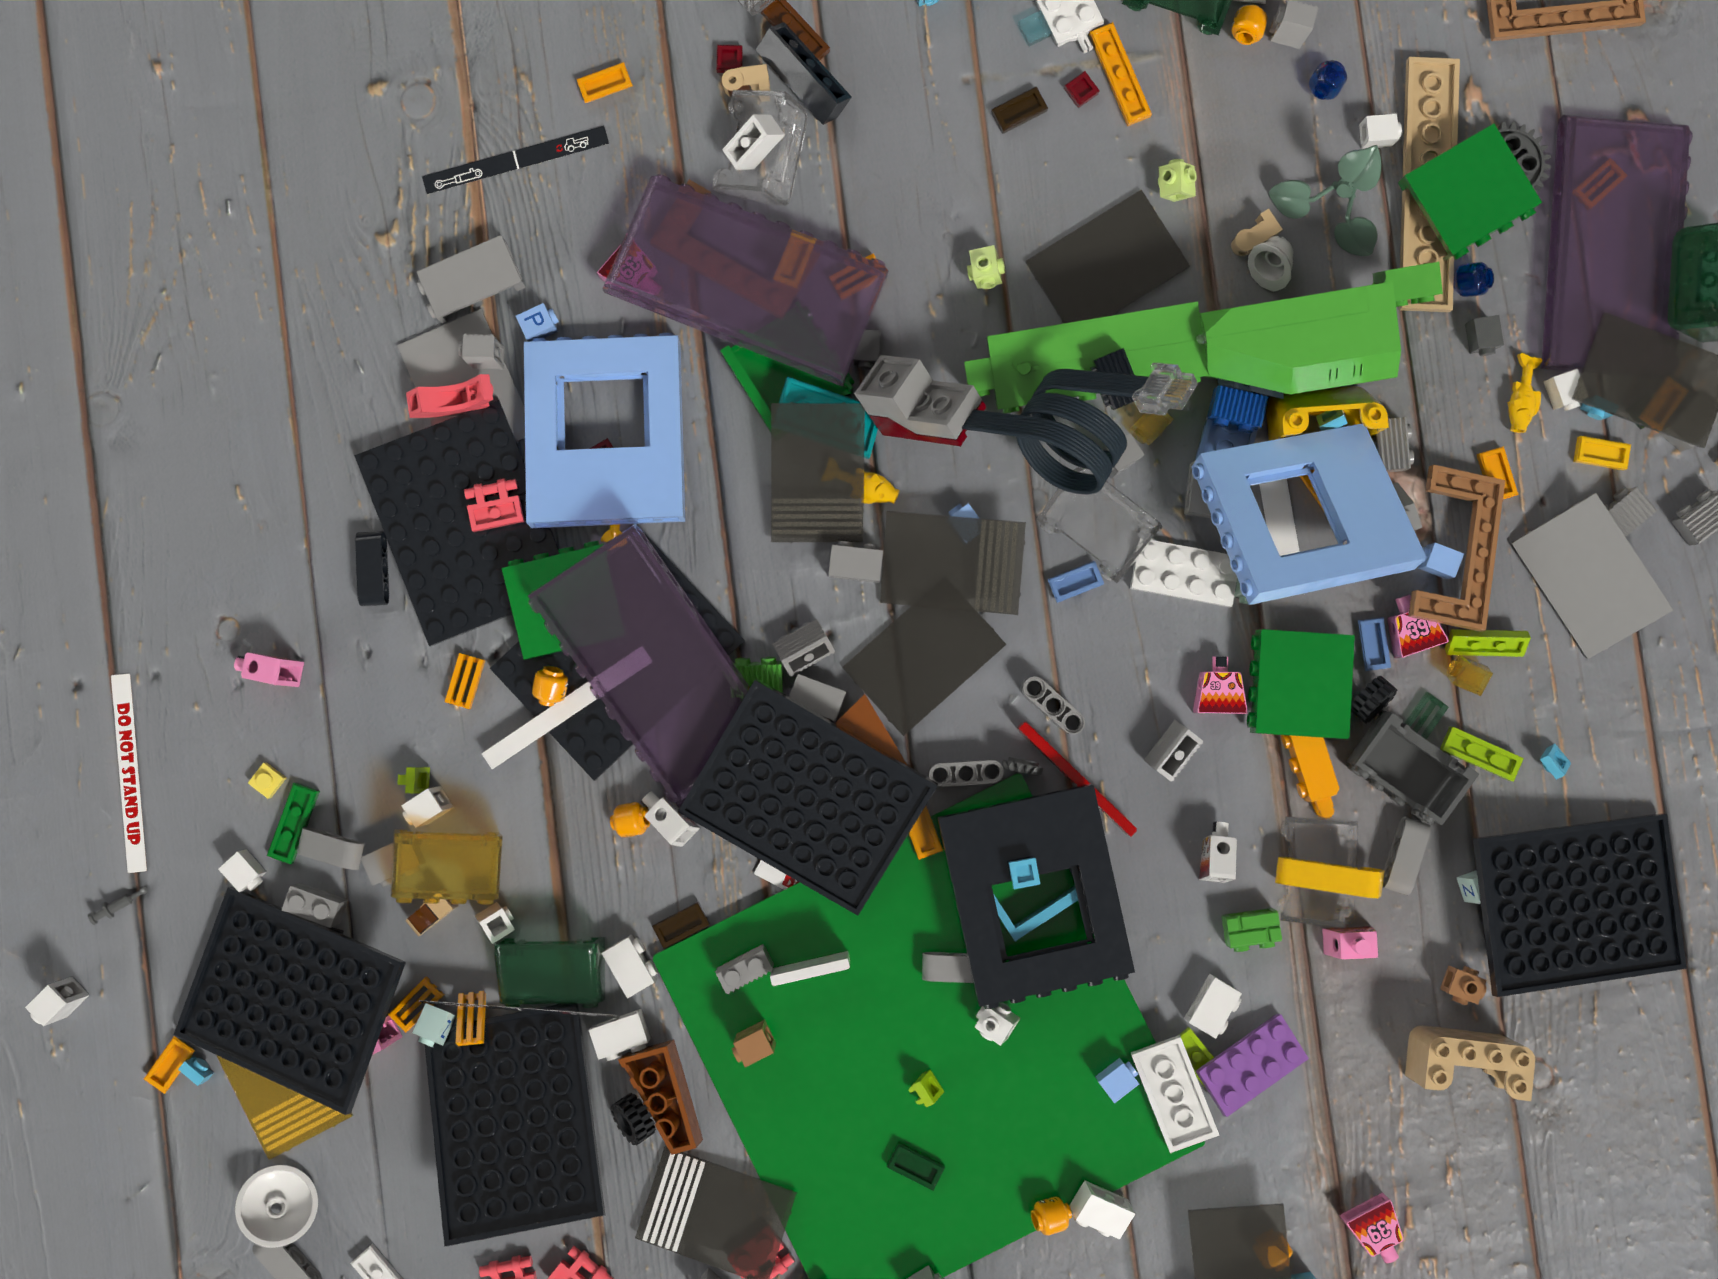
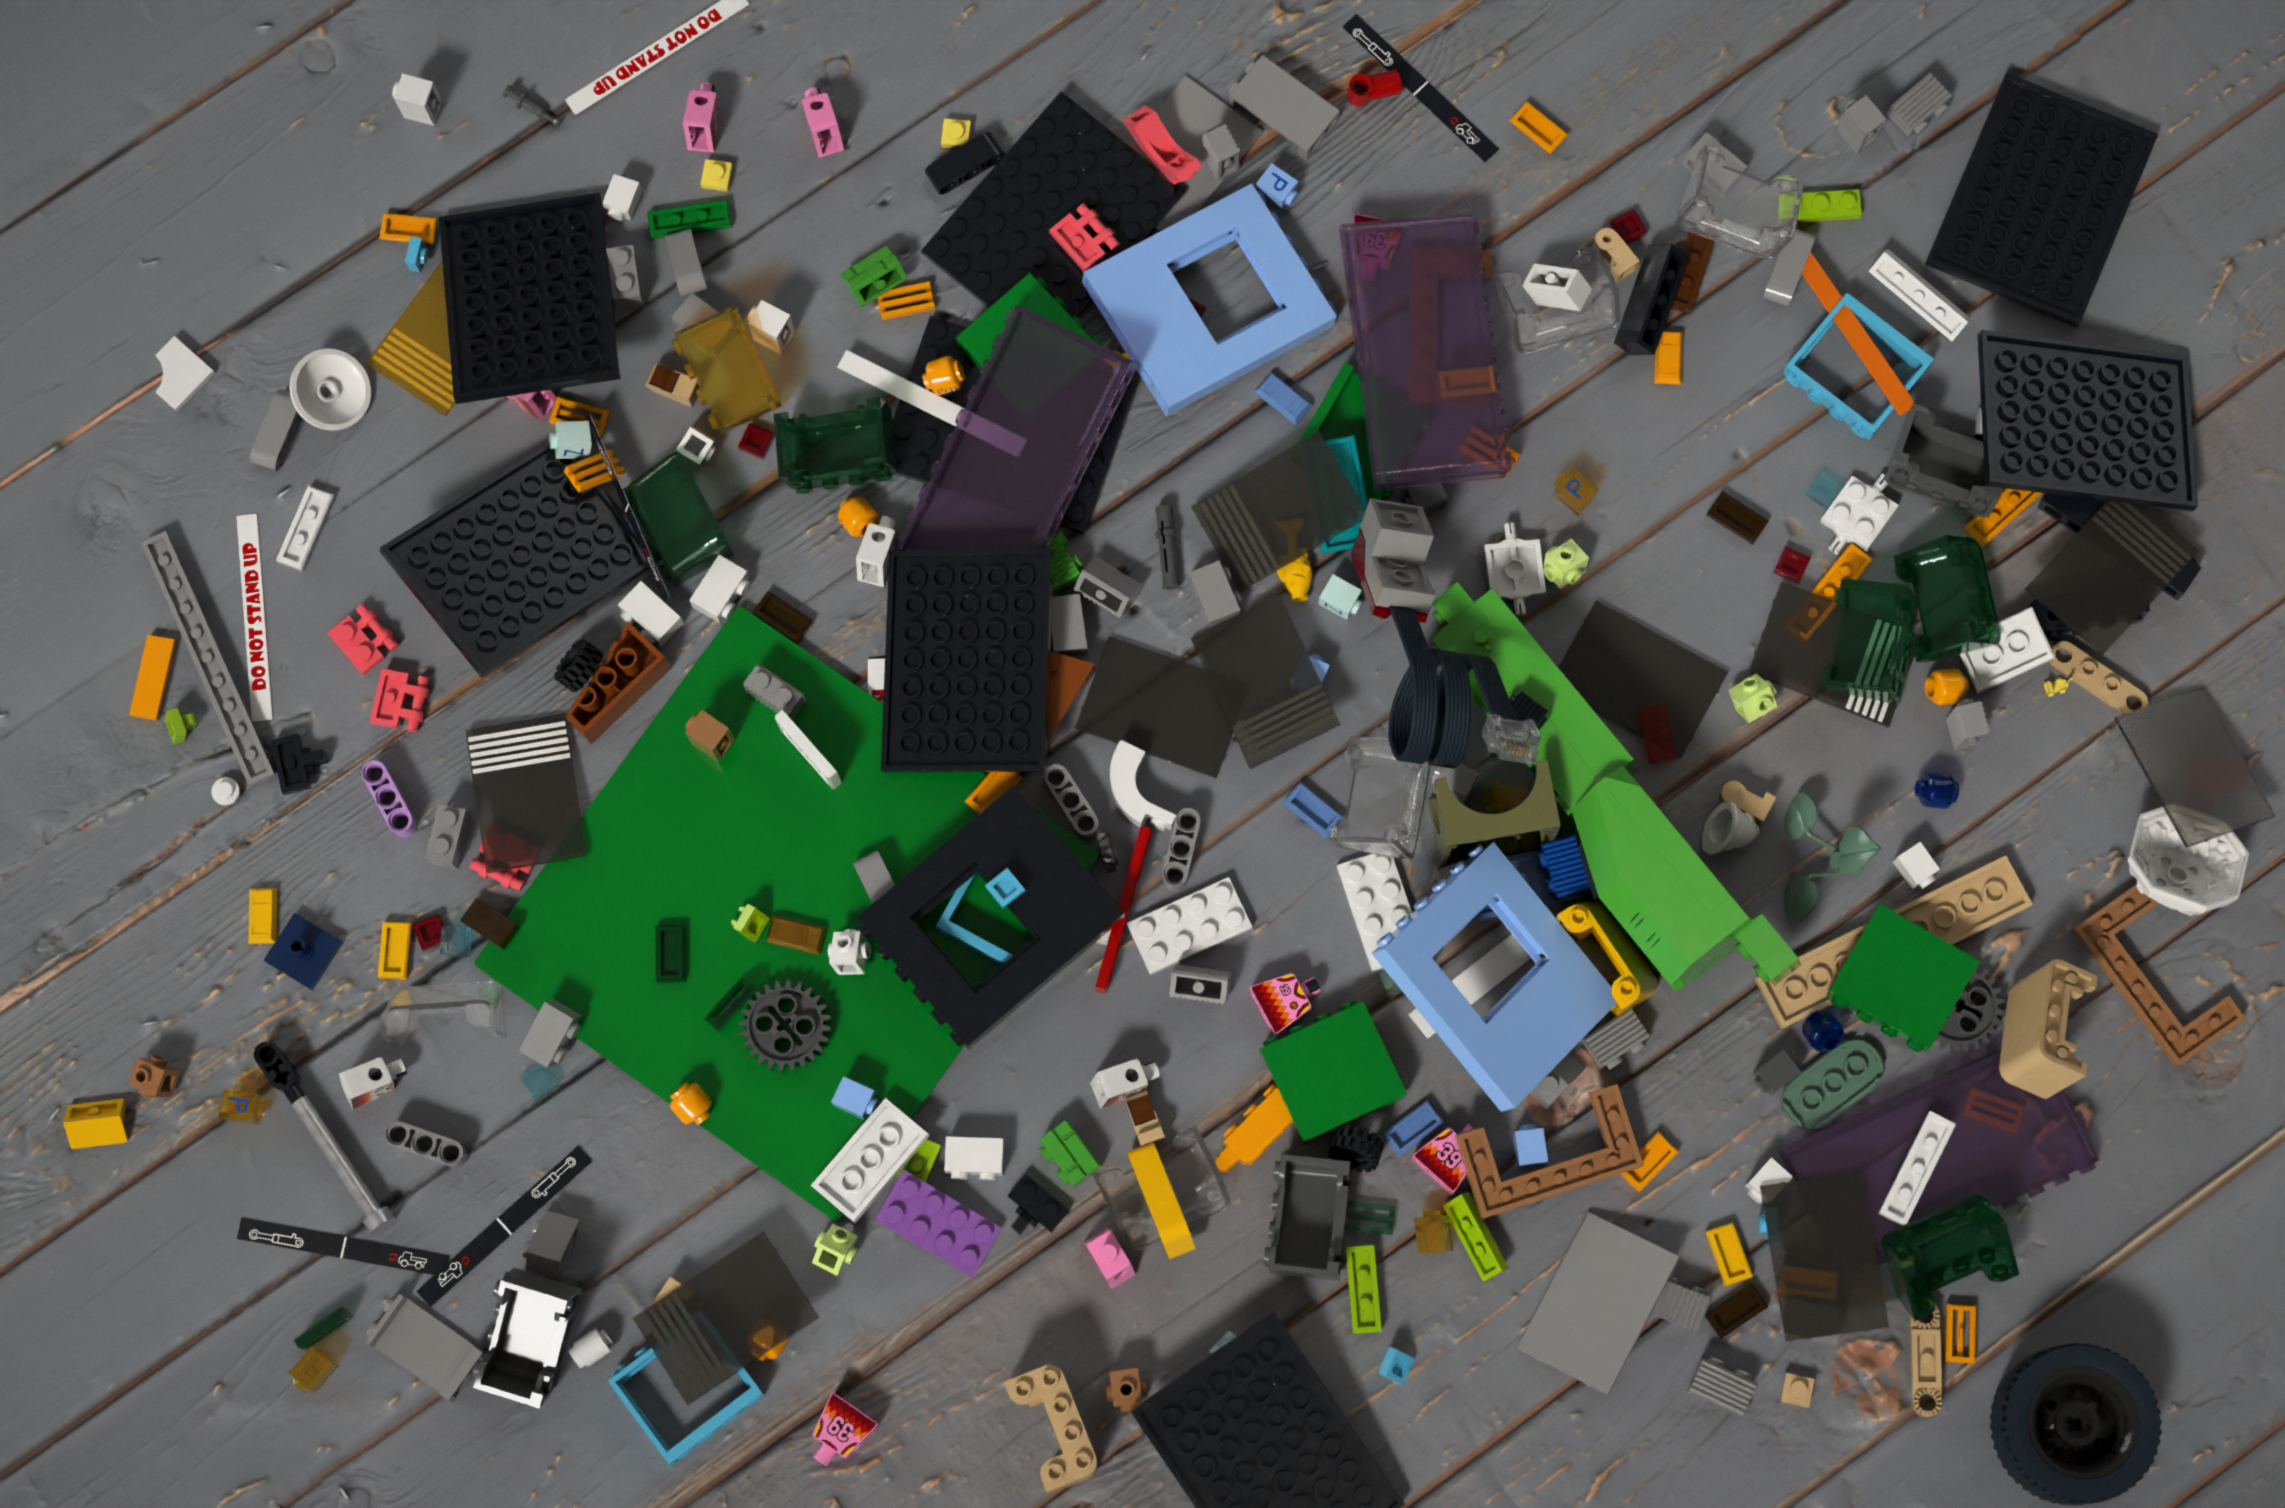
camera: 65 degrees right, 10 degrees down
lime tile [397,767,430,794] -> none
white brick [1069,1181,1135,1239] -> none
plate [1316,410,1348,431] -> none
light grey beam [1382,816,1431,896] -> none
yellow animal [1507,353,1543,433] -> none
none -> bright pink torso [683,83,720,153]
none -> clear green tile [704,978,758,1032]
none -> dark red tile [738,423,775,460]
none -> dark grey gear [739,980,832,1073]
none -> pearl gold tile [765,915,827,955]
none -> clear green windscreen [773,397,897,494]
none -> yellowish green brick [812,1224,858,1276]
none -> bright green brick [840,246,907,307]
none -> light yellow plate [941,118,971,149]
none -> black hinge [1008,1174,1070,1235]
none -> white arch [1110,740,1176,831]
none -> leg [1125,1090,1165,1147]
none -> white plate [1127,877,1253,975]
none -> dark grey pin [1155,505,1181,590]
none -> medium blue tile [1254,371,1313,426]
none -> light aqua brick [1318,574,1363,620]
none -> red piece [1347,70,1402,107]
none -> olive piece [1428,759,1561,867]
none -> white plate [1484,523,1546,617]
none -> clear yellow brick [1553,468,1599,516]
none -> clear red plate [1637,703,1677,764]
none -> light orange tile [1654,331,1683,385]
none -> dark brown tile [1704,1283,1768,1340]
none -> clear smoke piece [1748,581,1921,728]
none -> sand green tile [1781,1039,1884,1131]
none -> clear green windscreen [1820,579,1917,704]
none -> white plate [1878,1111,1956,1227]
none -> tan windscreen [1999,959,2098,1099]

